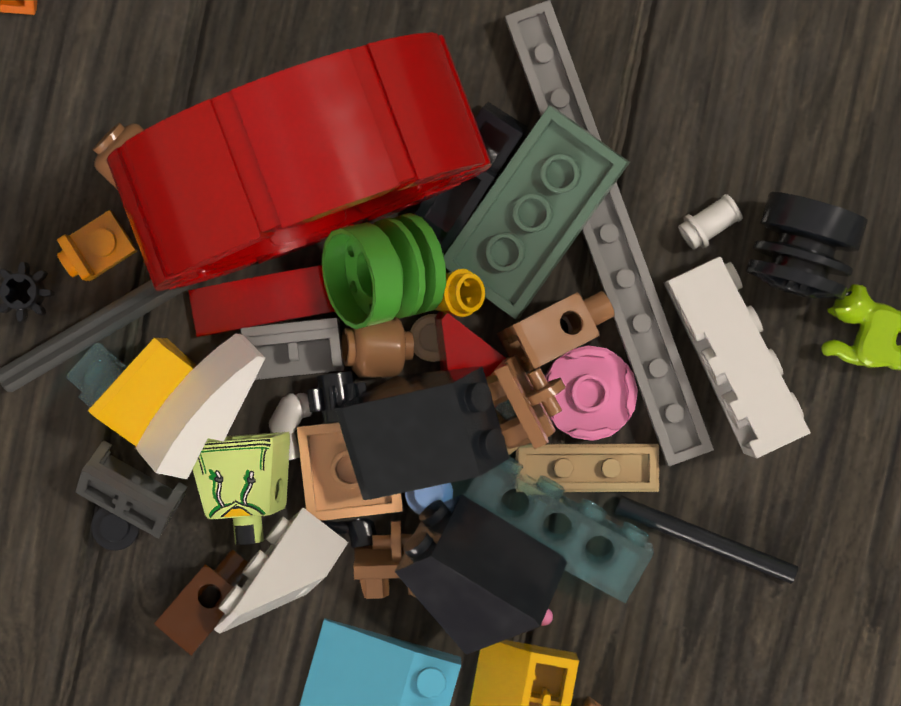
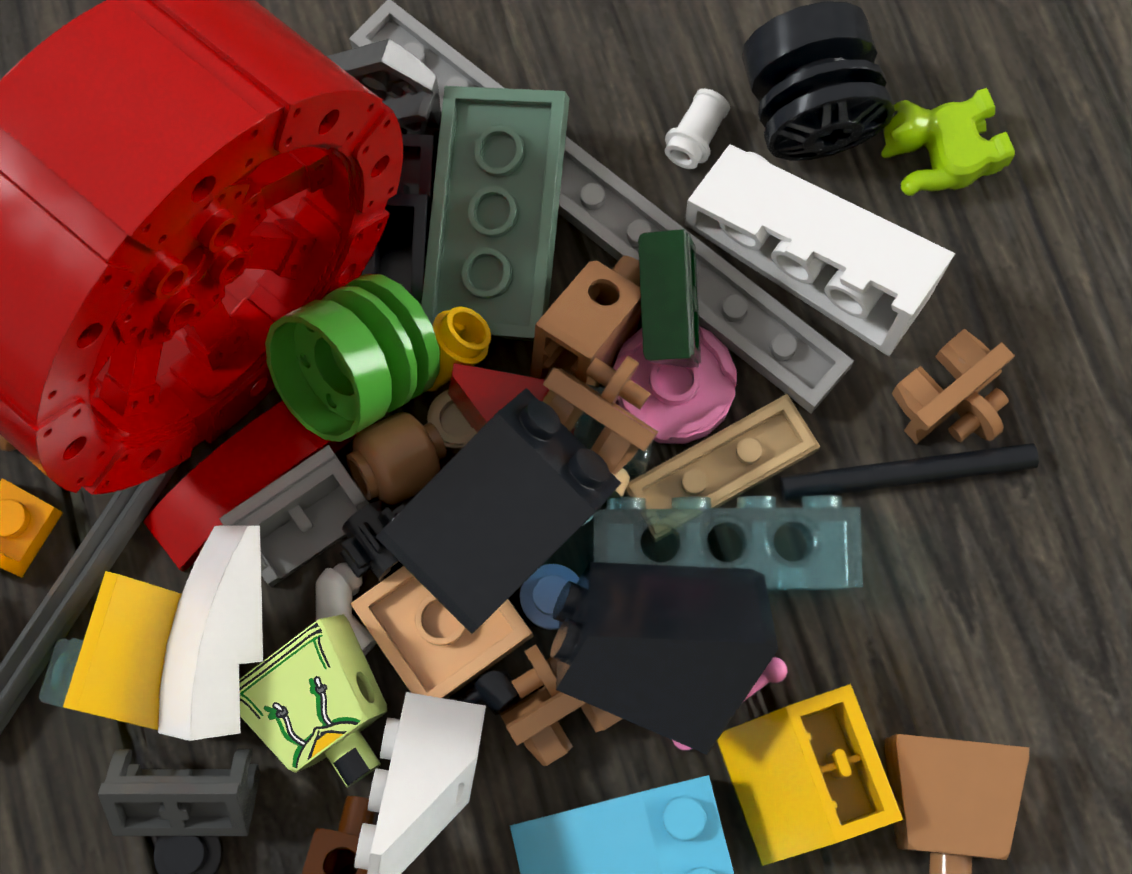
camera: 20 degrees left, 15 degrees down
none -> dark grey slope [327,39,441,140]
none -> dark green slope [638,229,701,368]
none -> medium nougat hips [892,329,1015,445]

